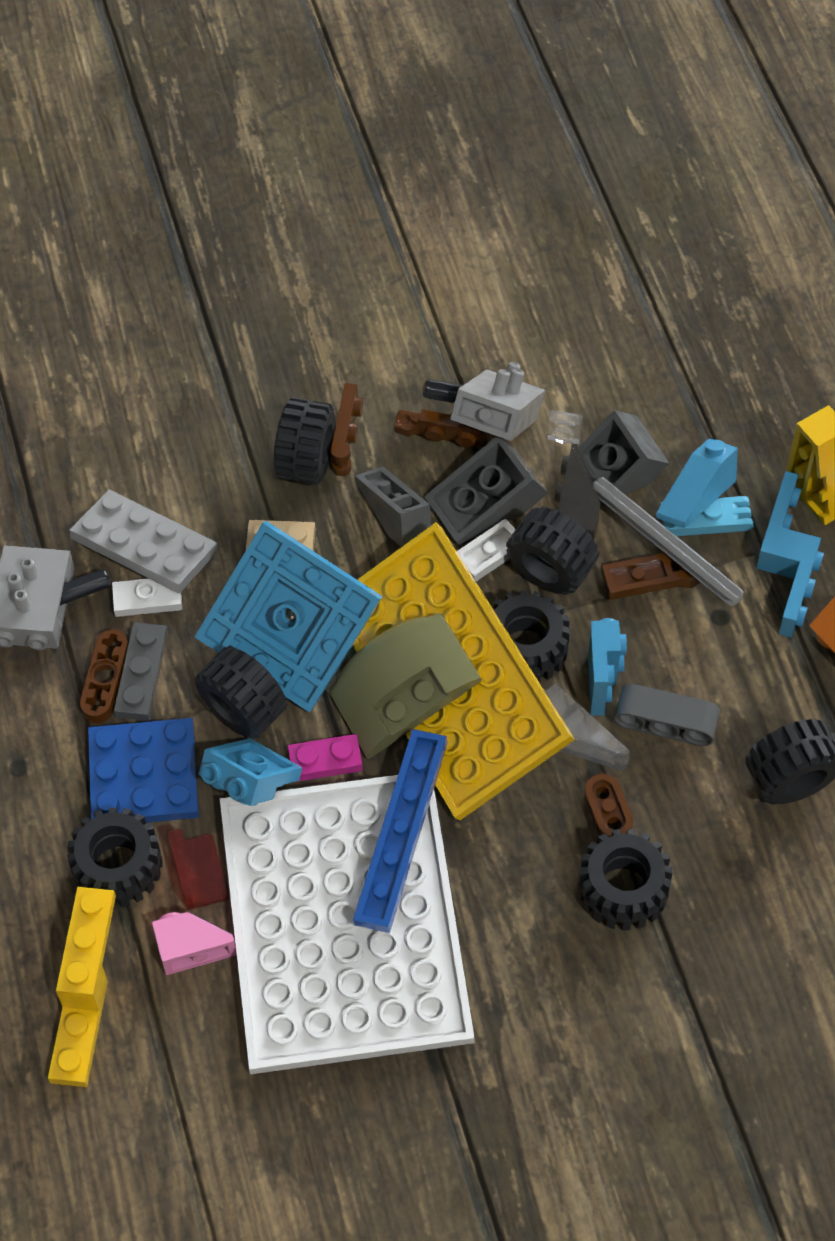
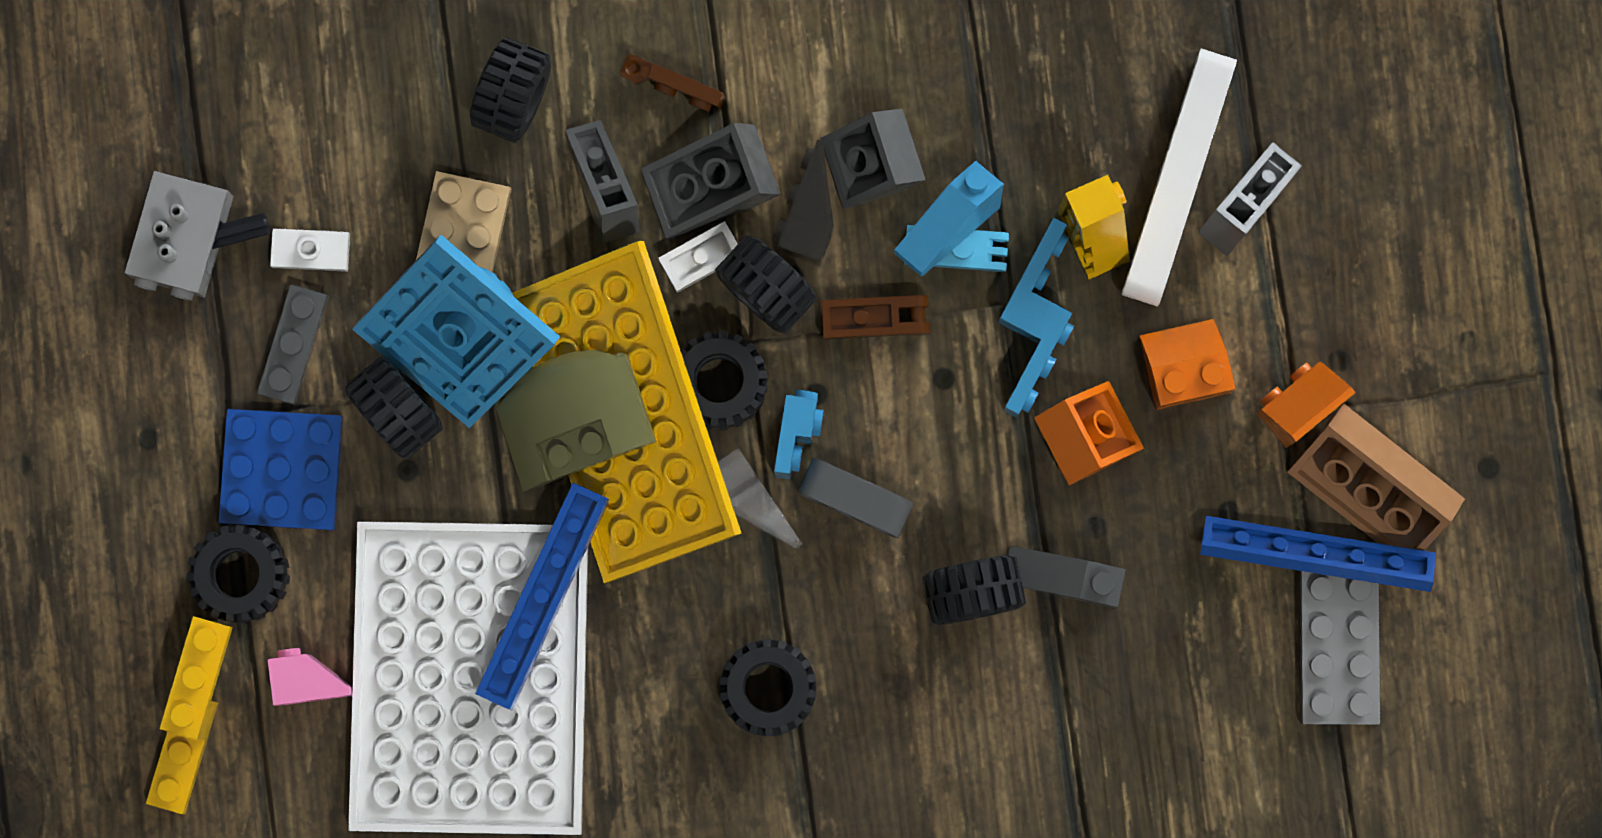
camera: 10 degrees right, 25 degrees up
light grey plate [70,489,218,594] -> none
reddish brown beam [80,629,128,724] -> none
clear red panel [168,829,229,911] -> none
dark azure plate [198,738,302,806] -> none
dark pink plate [288,734,363,782] -> none
reddish brown plate [331,383,363,476] -> none
light grey piece [422,362,546,441] -> none
clear plate [548,410,583,444] -> none
reddish brown plate [584,774,633,838] -> none
light grey axle [591,477,744,606] -> none

